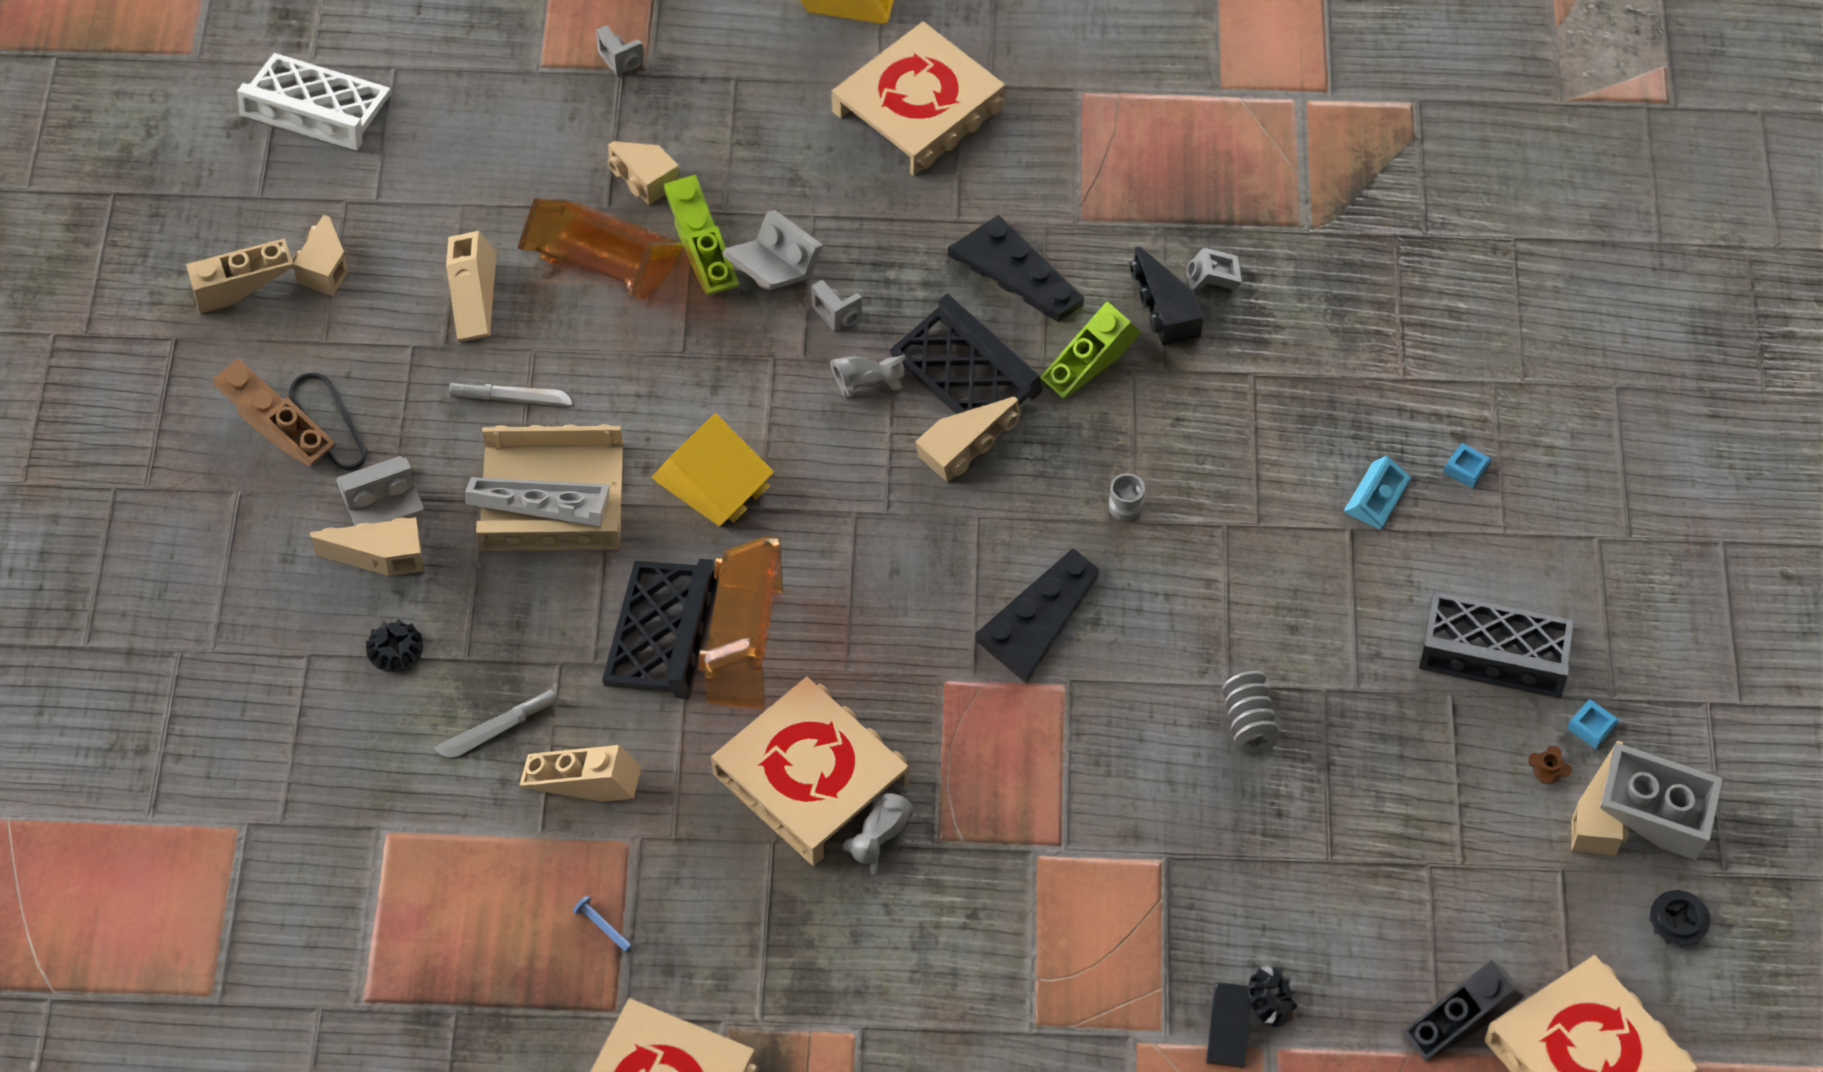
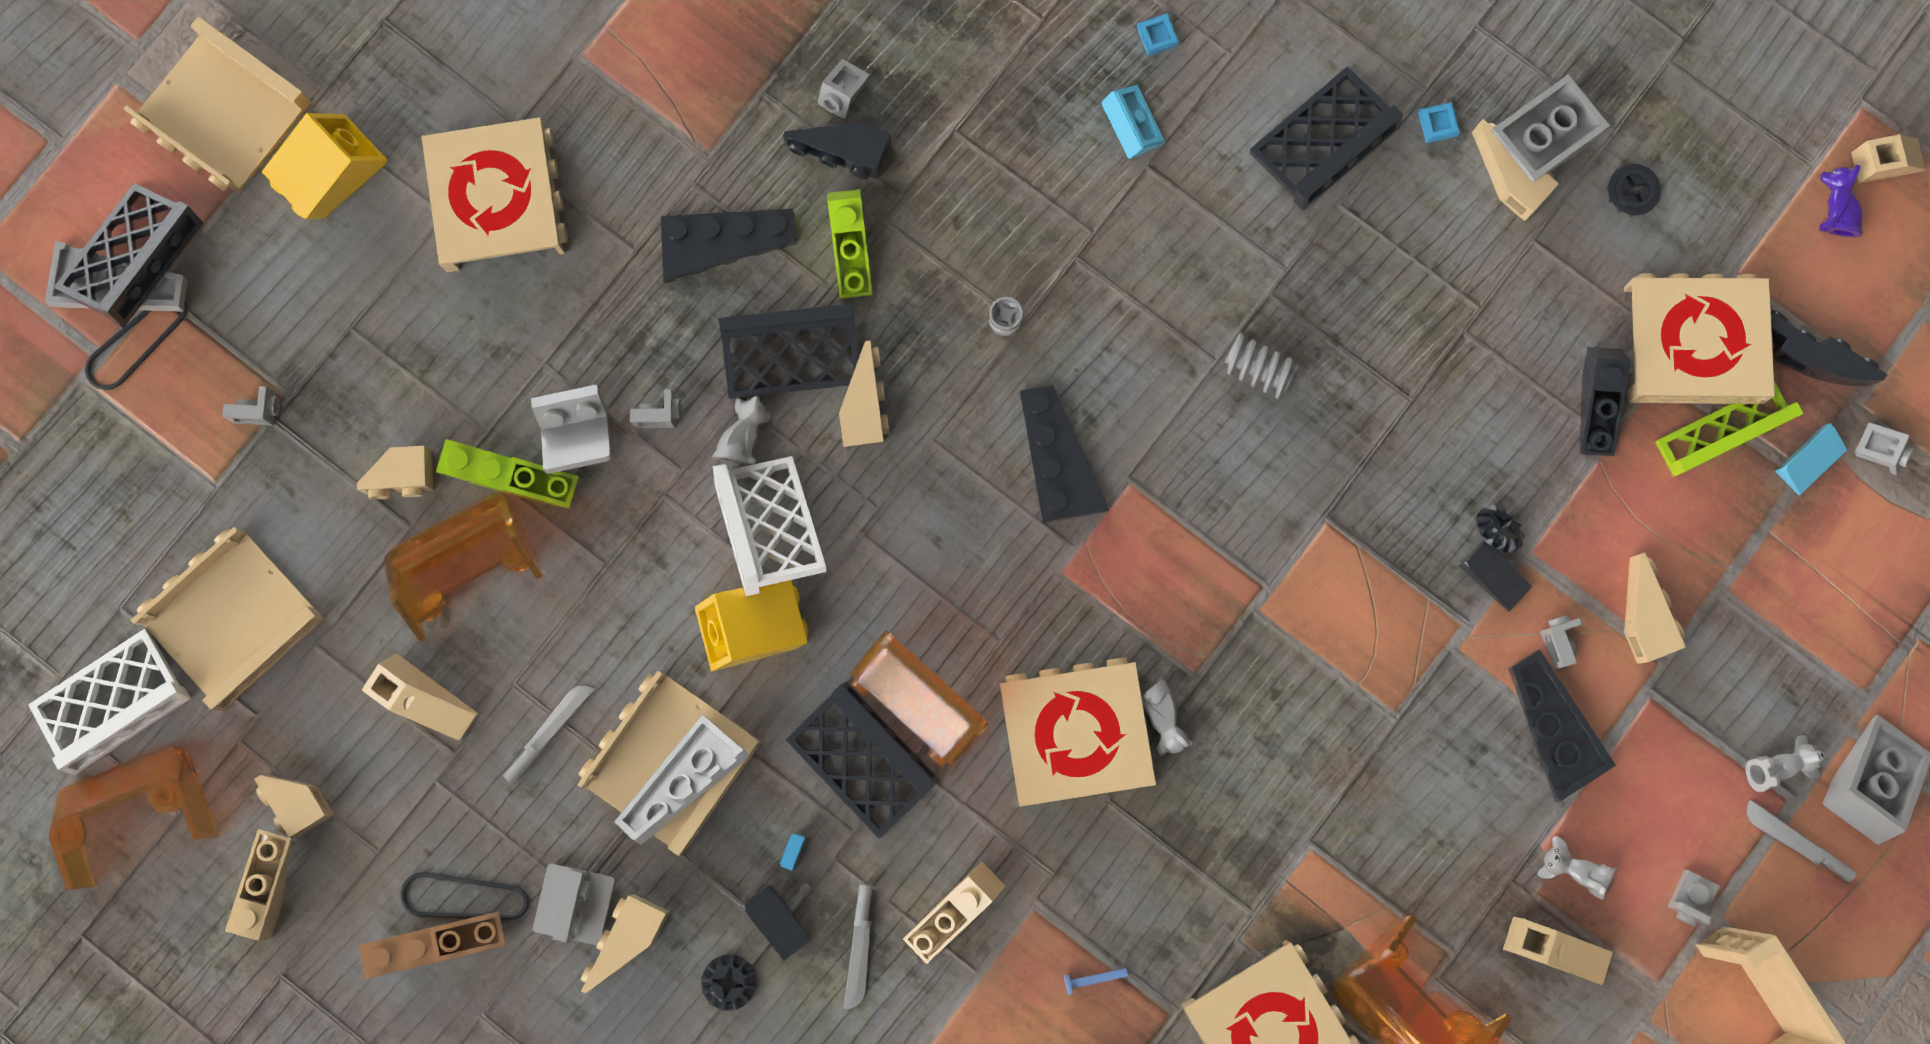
camera: 55 degrees left, 25 degrees up
reddish brown plate [1528,746,1572,785] -> none
none -> clear orange windscreen [49,746,219,891]
none -> tan panel [131,527,325,711]
none -> white fence [713,456,826,596]
none -> black slope [741,884,812,961]
none -> dark azure tile [780,833,807,870]

